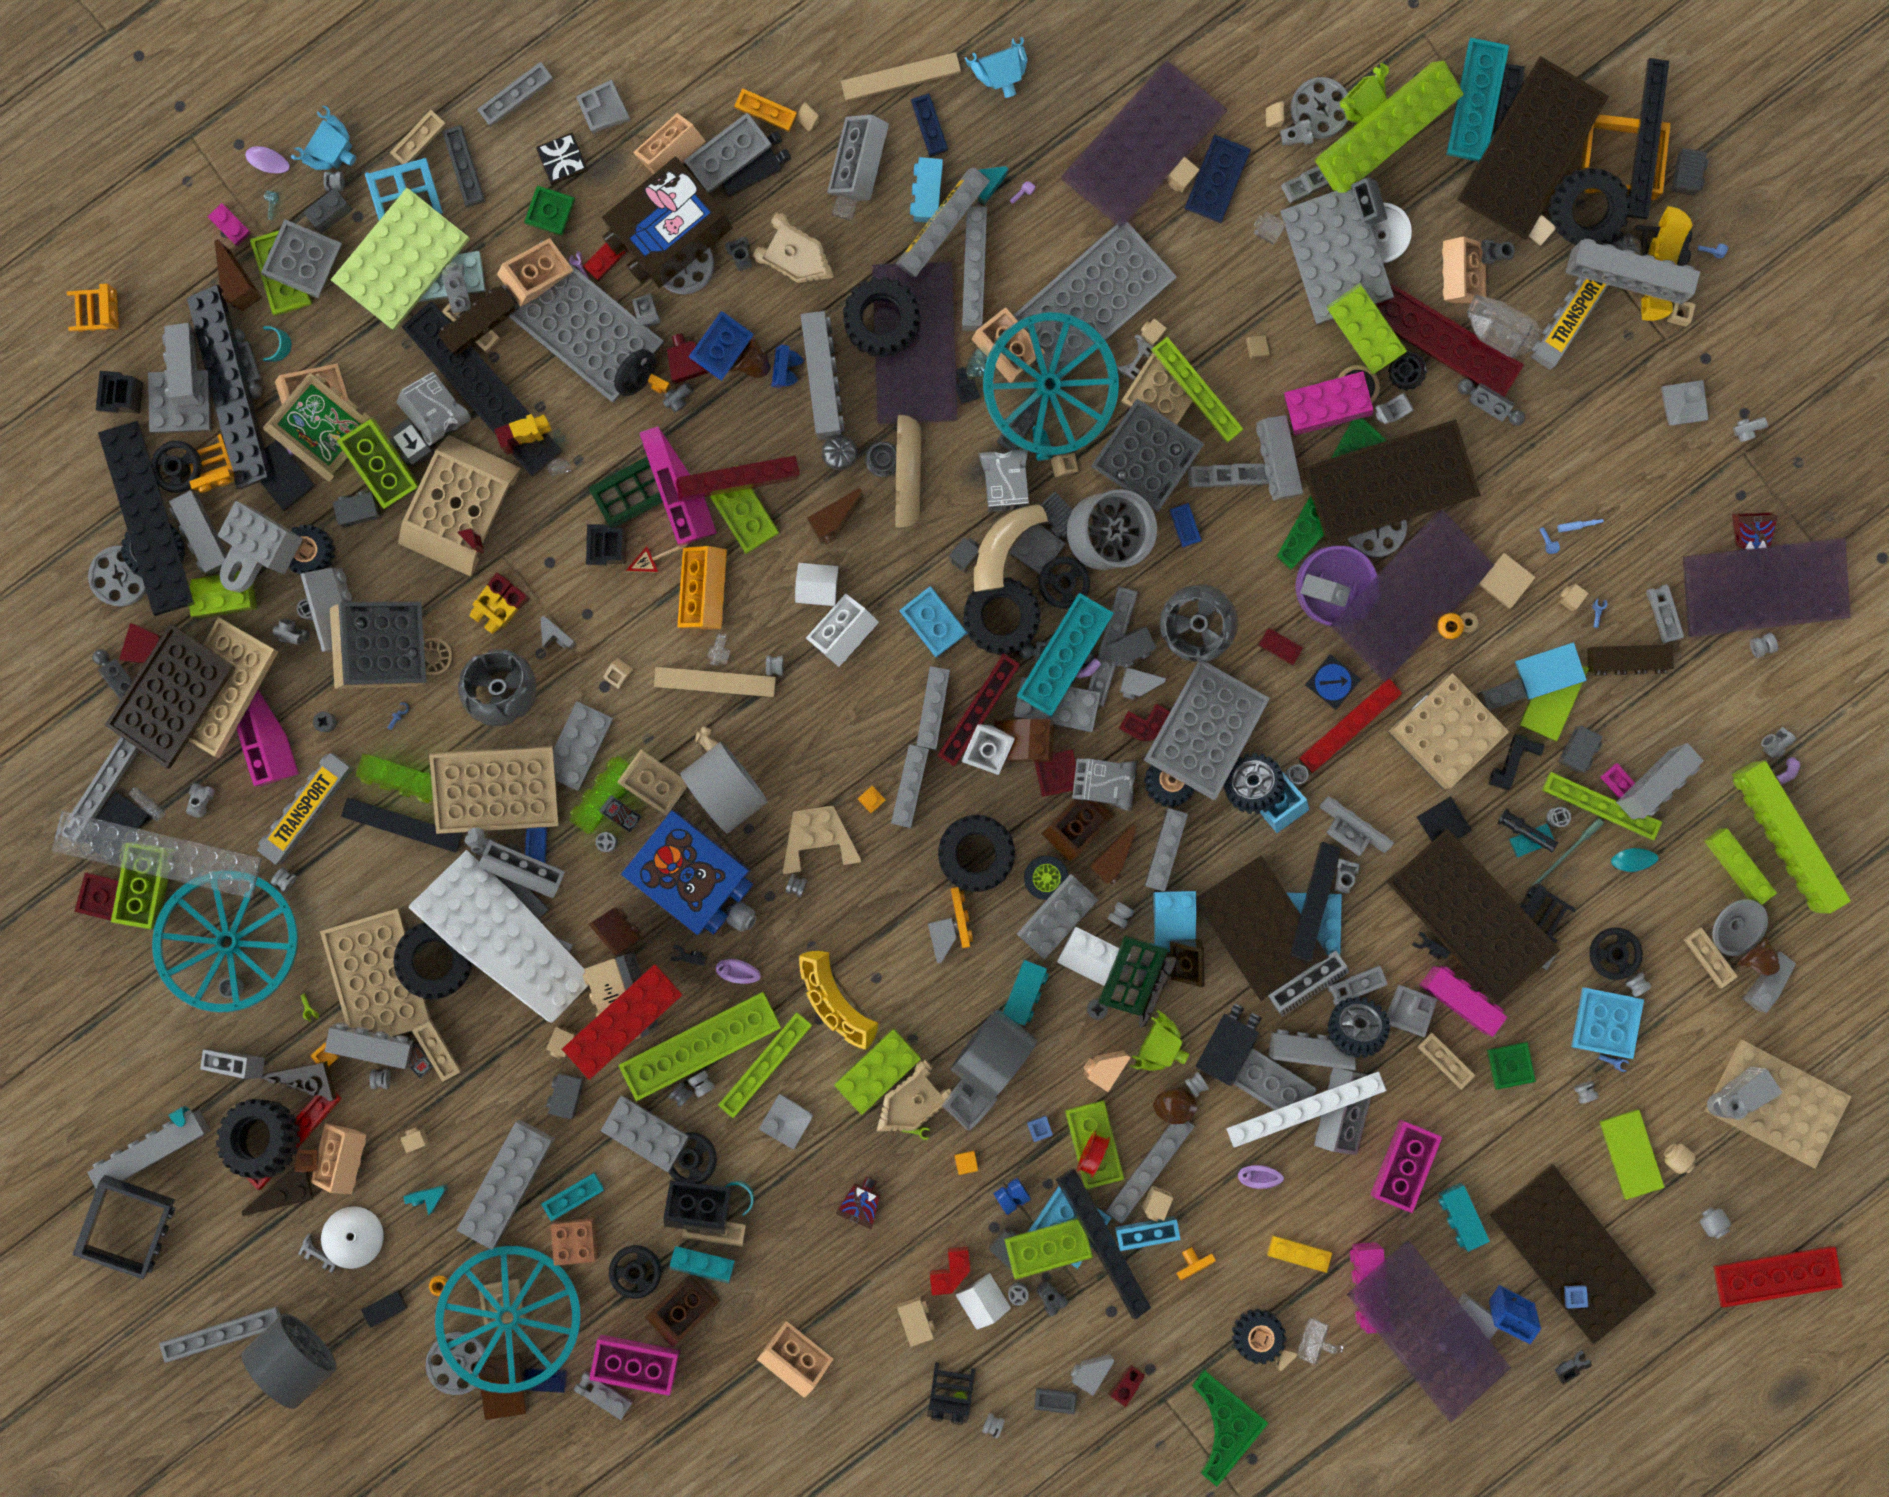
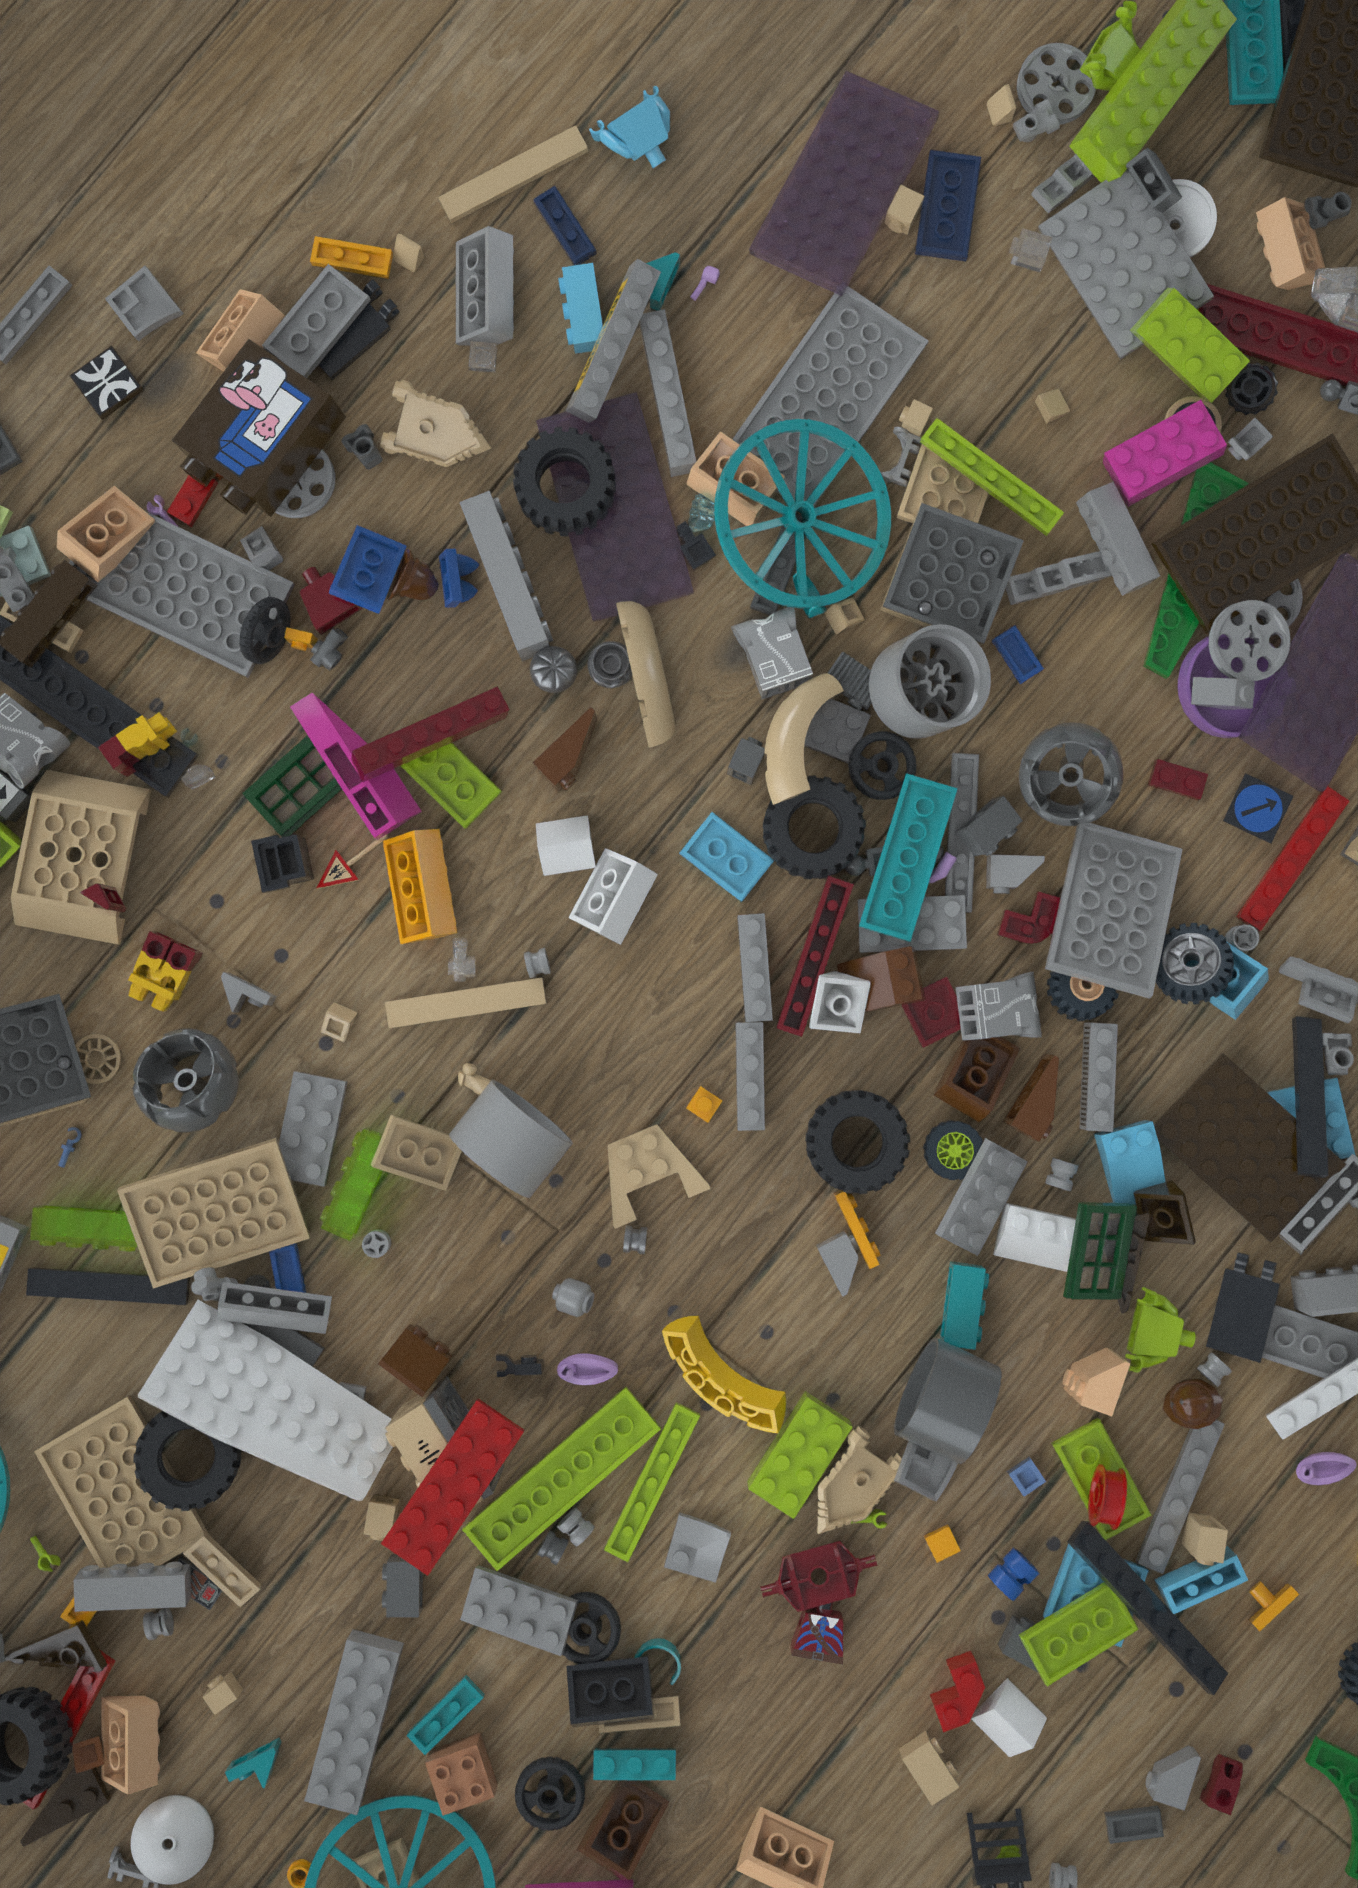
camera: 10 degrees left, 0 degrees up
green plate [524,185,576,237] -> none
tile [599,795,642,832] -> none
blue brick [621,810,754,935] -> none
light grey wheel [1008,1282,1029,1306] -> none
dark grey plate [1037,1281,1069,1316] -> none
dark grey wheel [1087,999,1108,1020] -> none
none -> dark red plate [760,1541,878,1612]
none -> light grey wedge [1209,600,1290,681]

